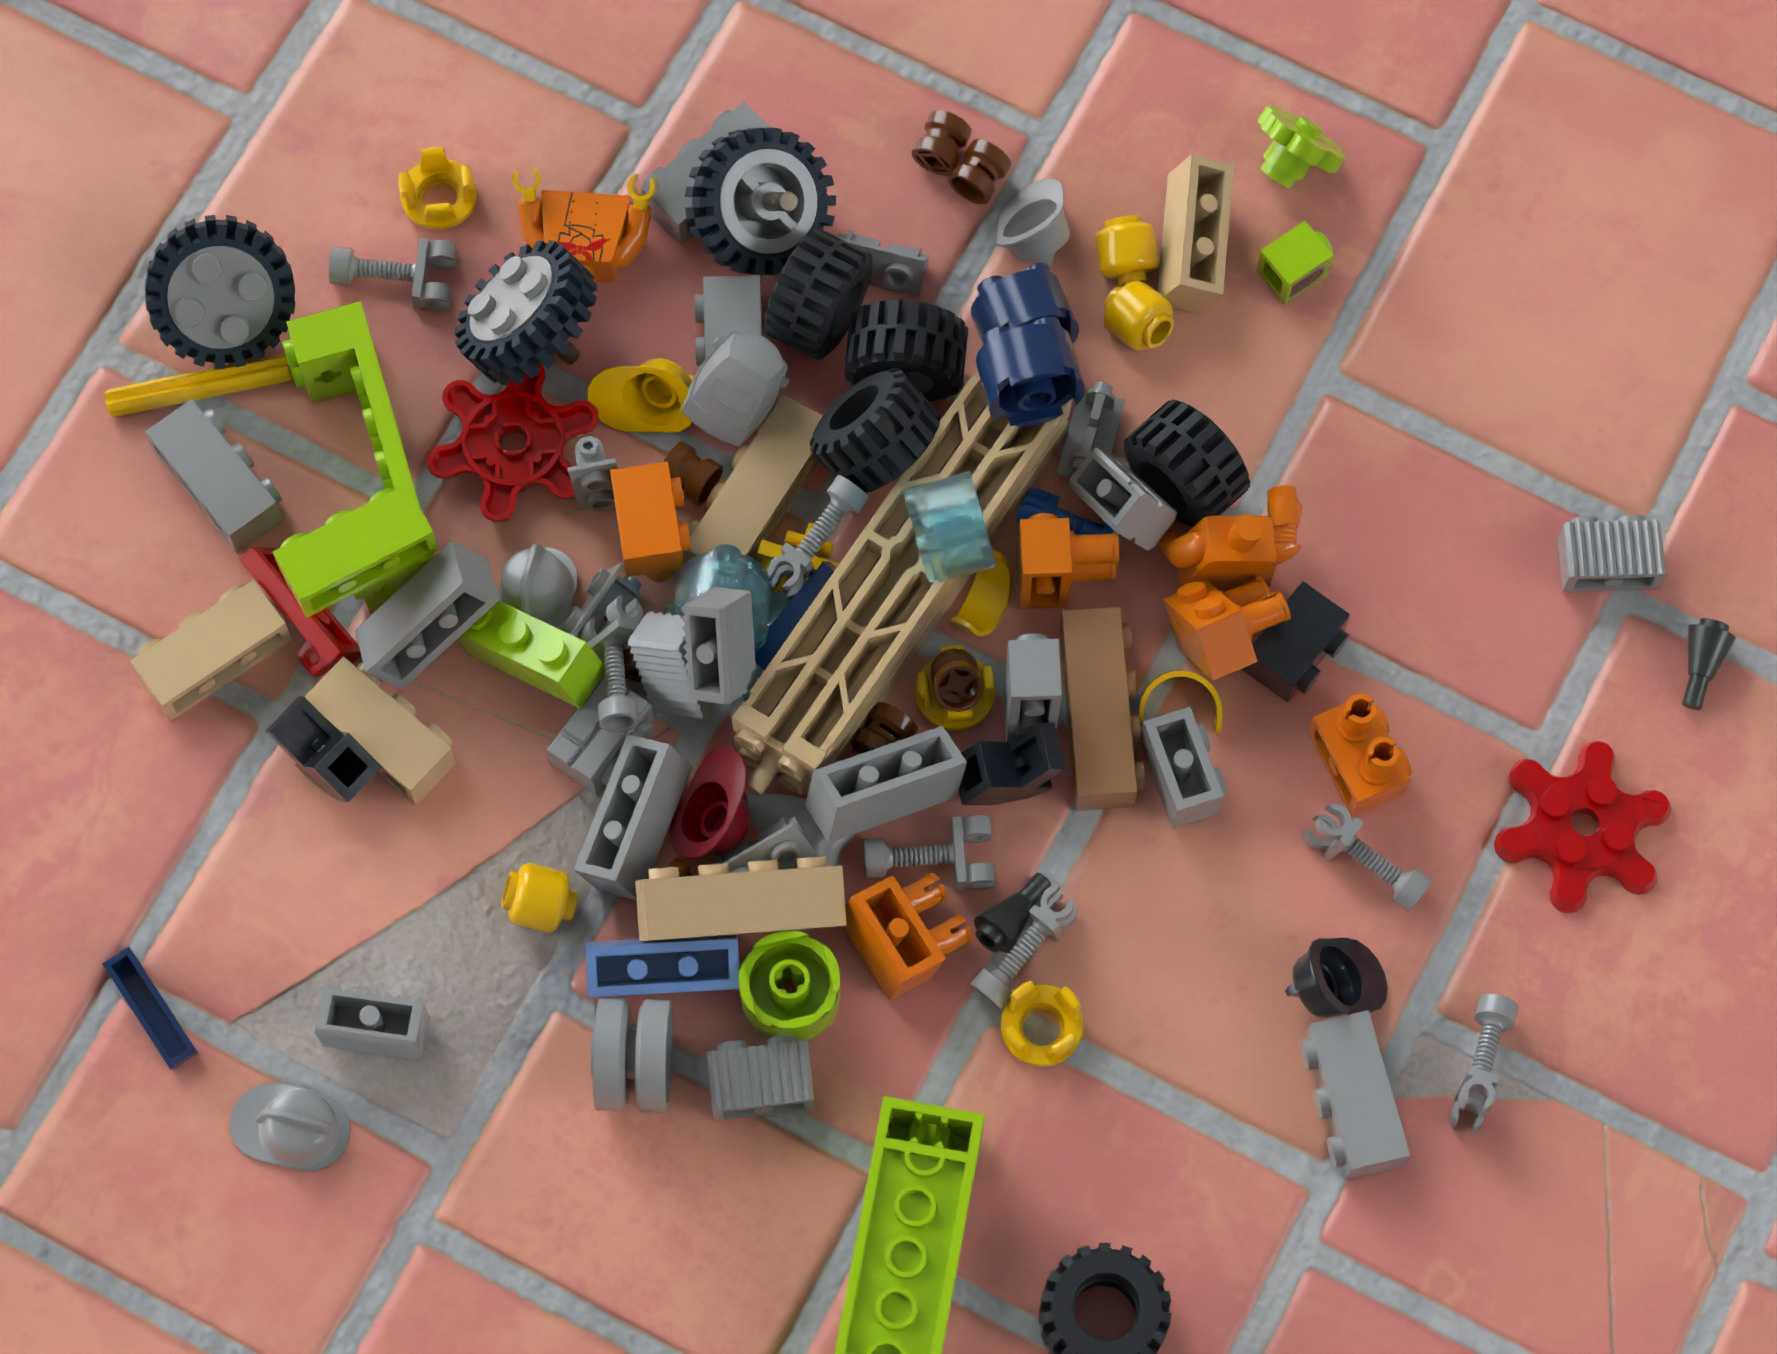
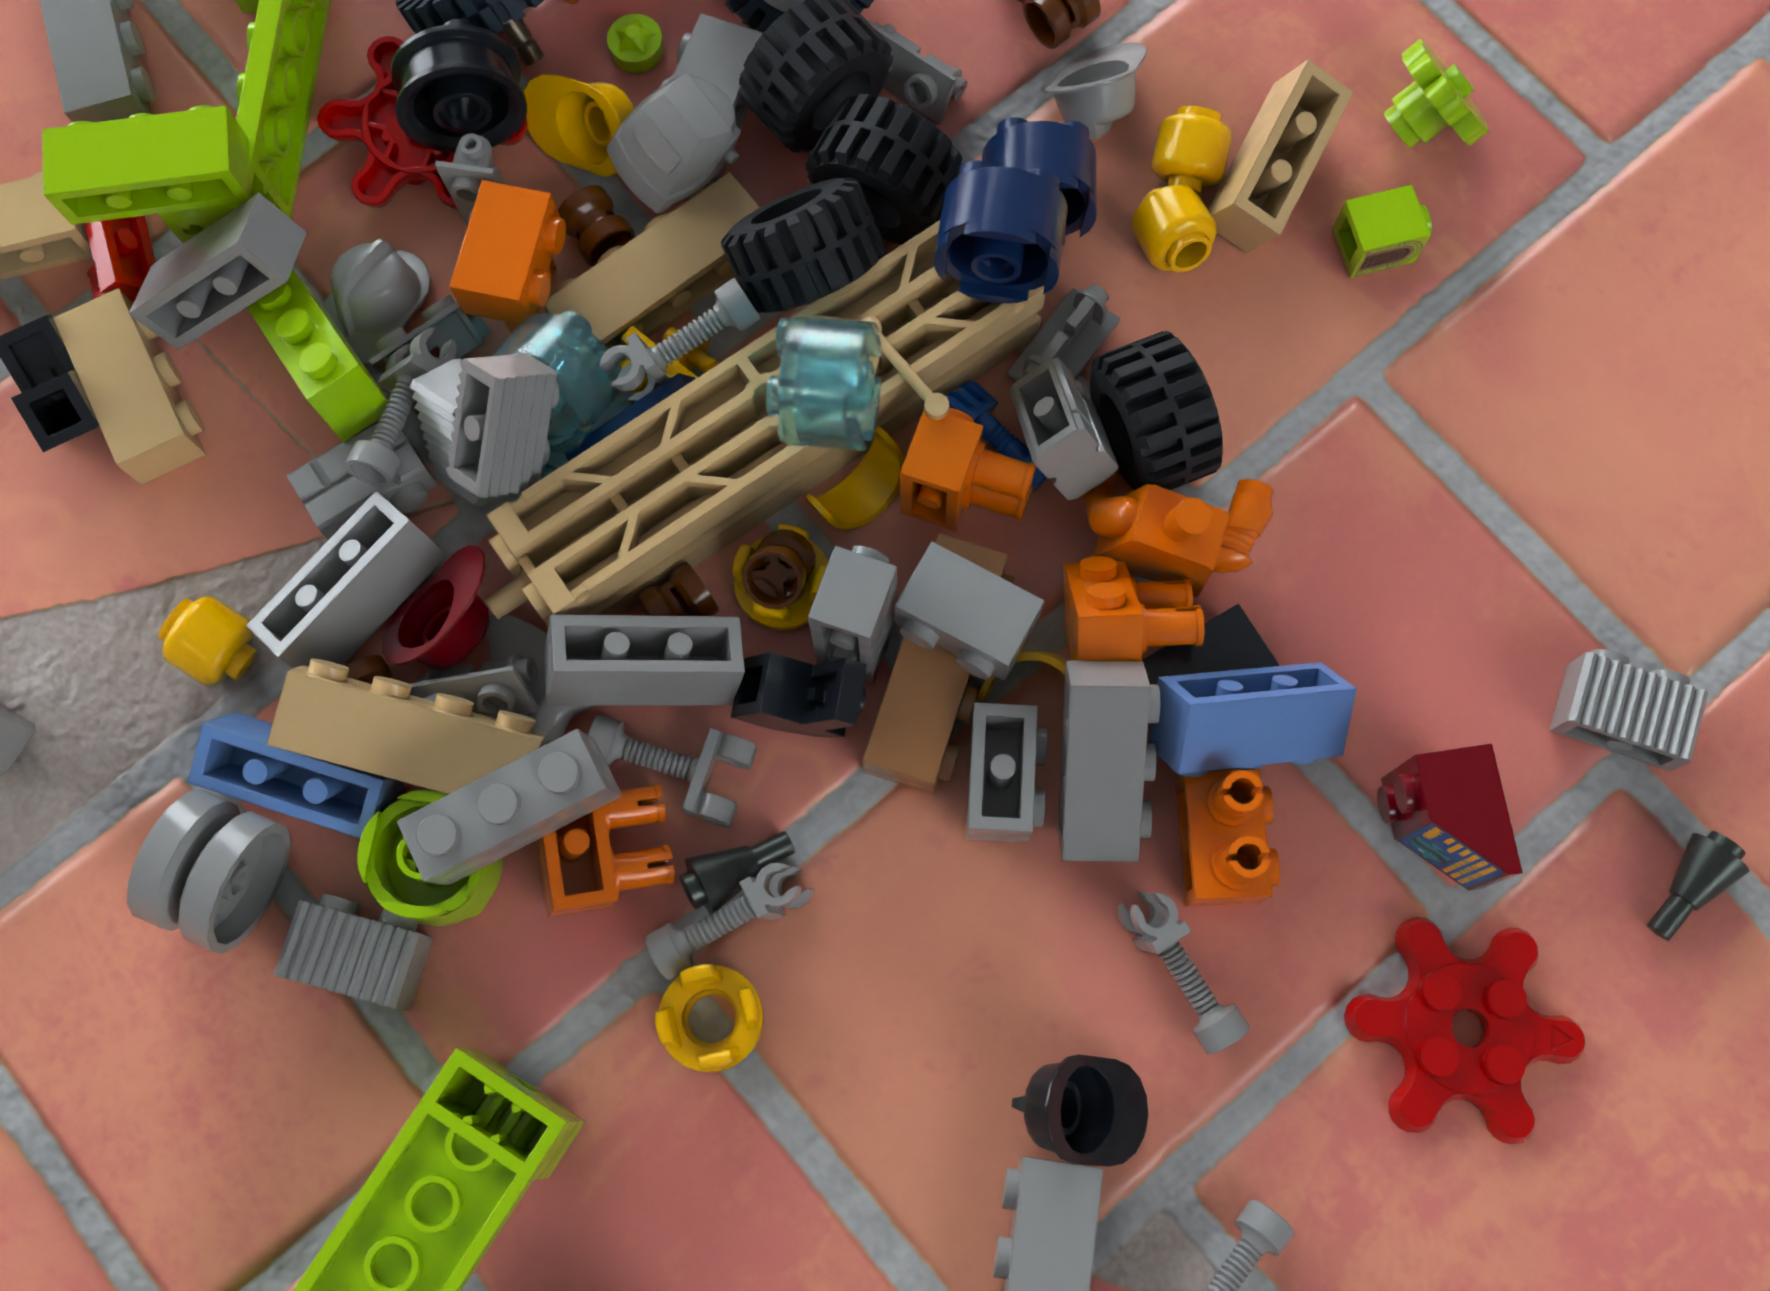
camera: 25 degrees right, 5 degrees up
none -> black wheel [391,19,527,153]
none -> light grey brick [397,729,622,886]
none -> lime tile [607,14,664,73]
none -> tan hinge [858,316,949,420]
none -> light grey brick [894,541,1045,681]
none -> light grey brick [1058,660,1160,862]
none -> medium blue brick [1148,662,1357,777]
none -> dark red slope [1377,743,1523,891]

